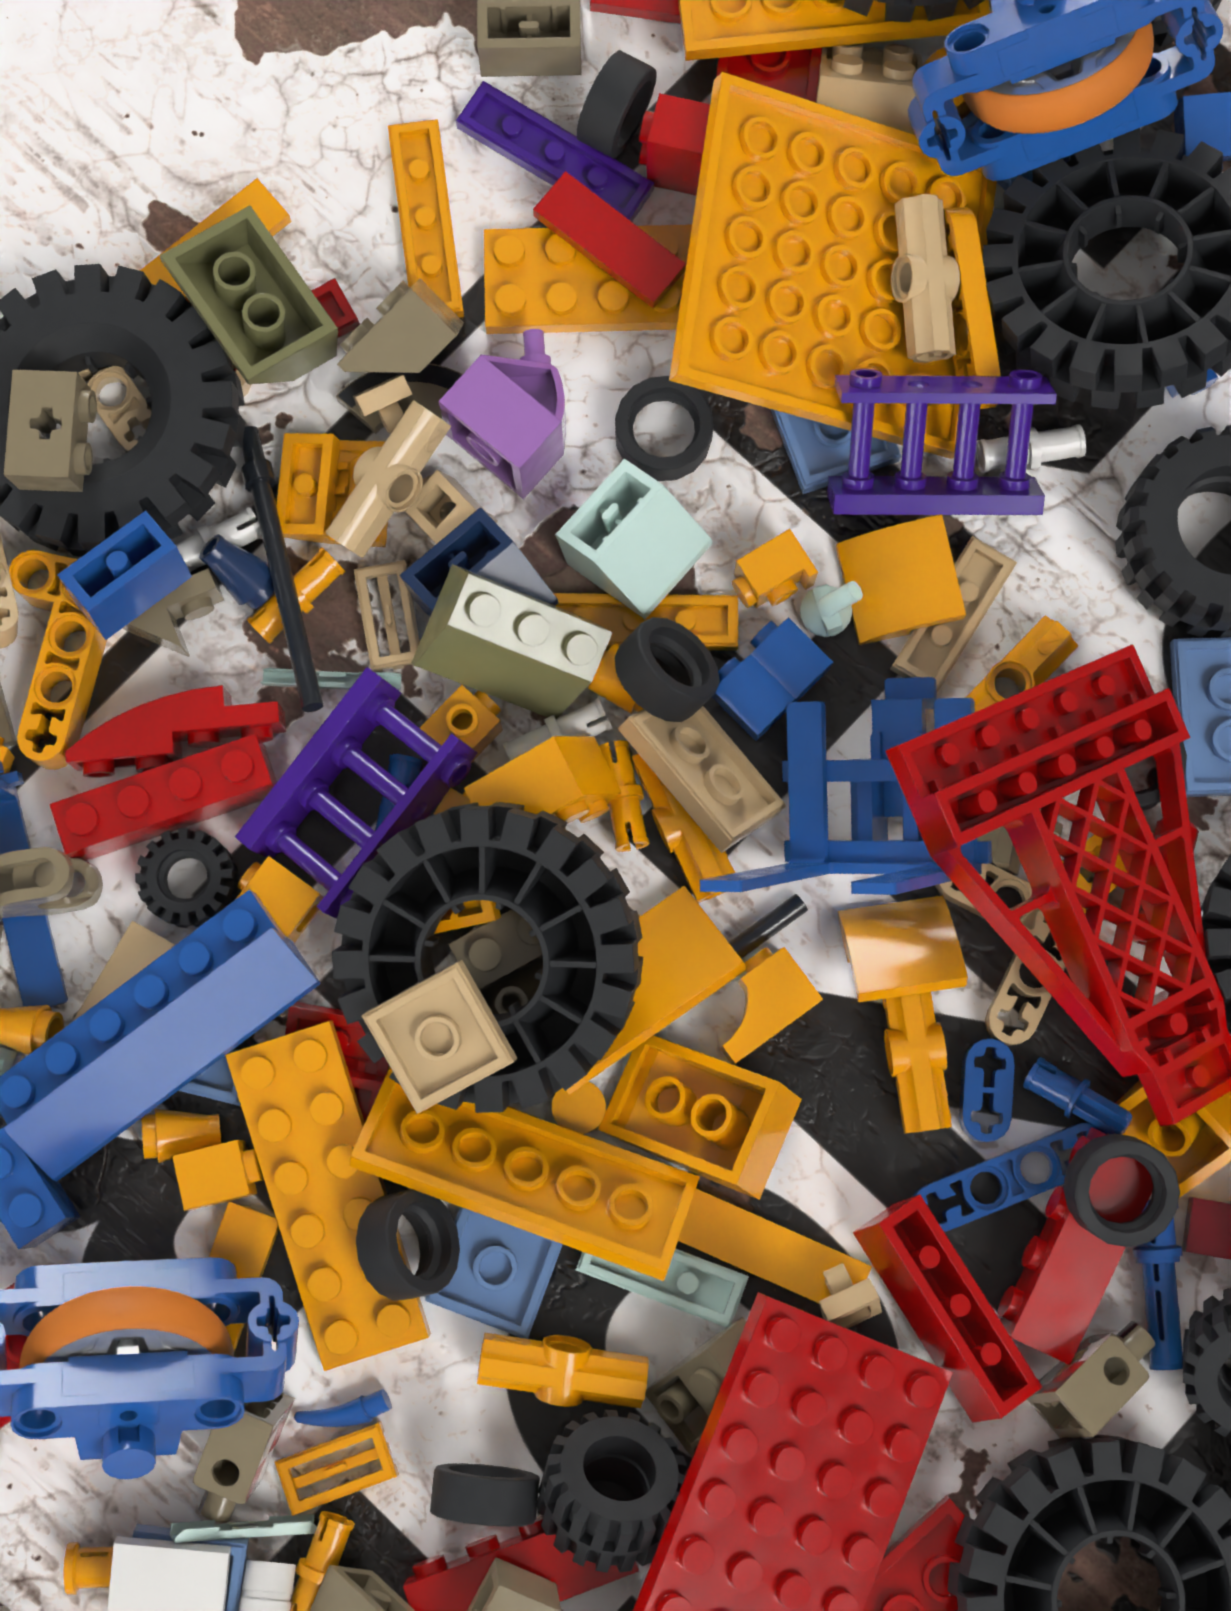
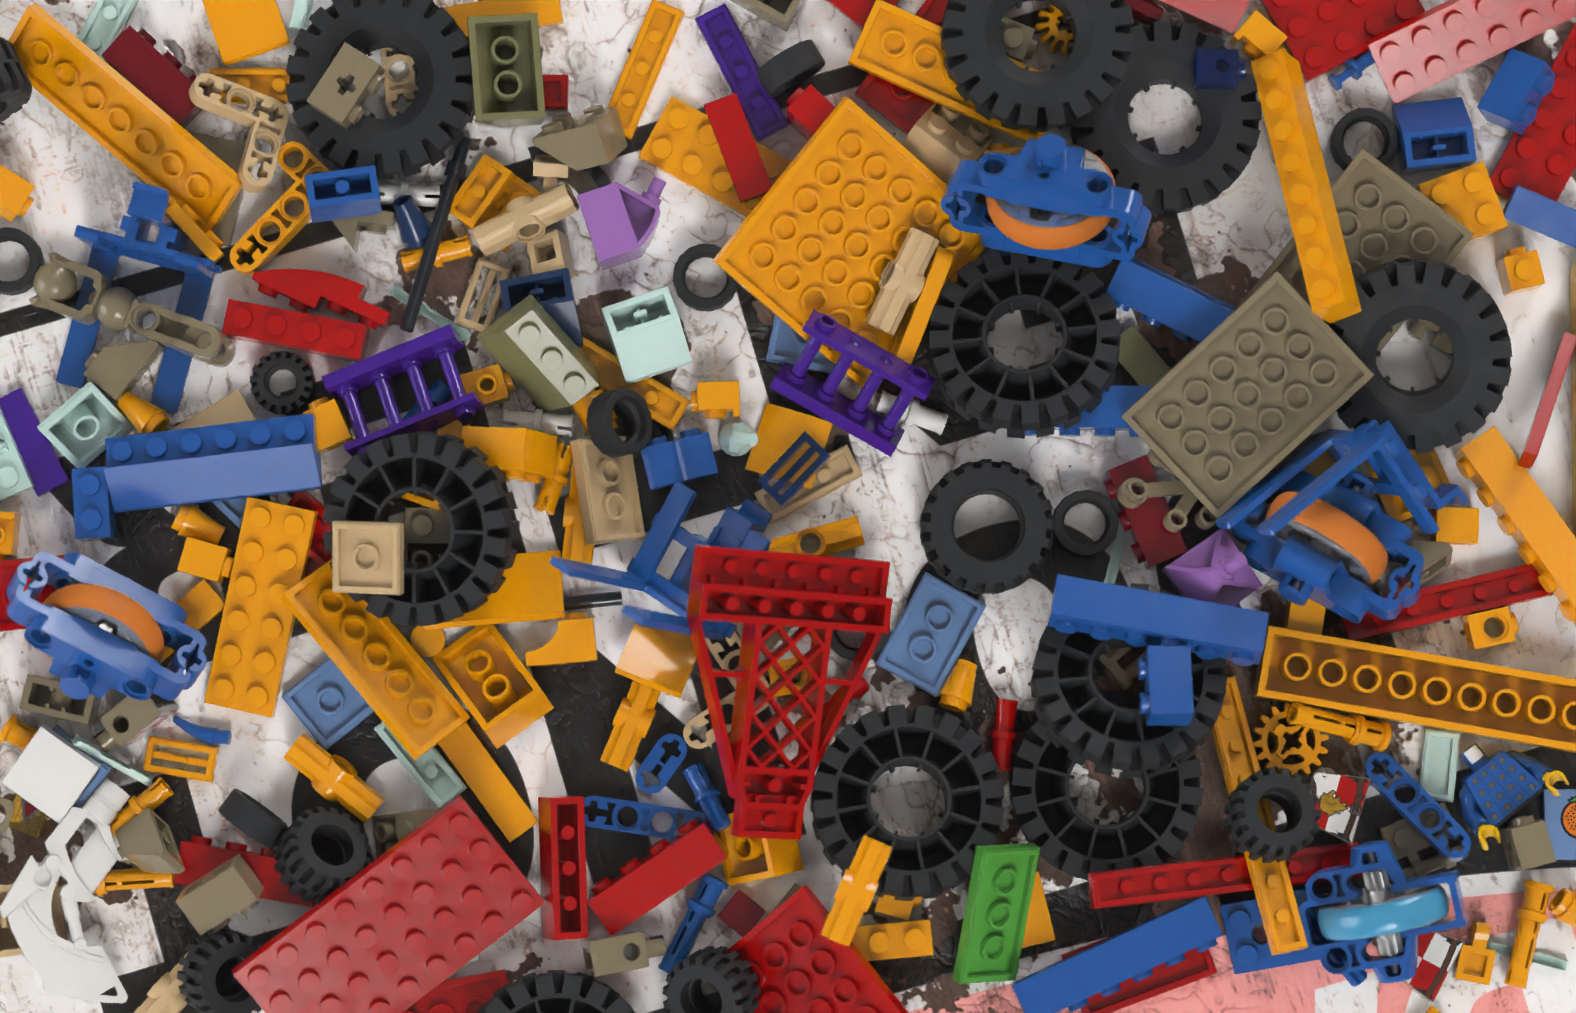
camera: 25 degrees right, 5 degrees up
black tyre [356,1189,460,1300] -> none
tan tile [819,1263,882,1329] -> none
black tyre [1063,1133,1180,1247] -> none
none -> dark tan brick [19,674,101,725]
none -> clear blue tile [757,432,831,507]

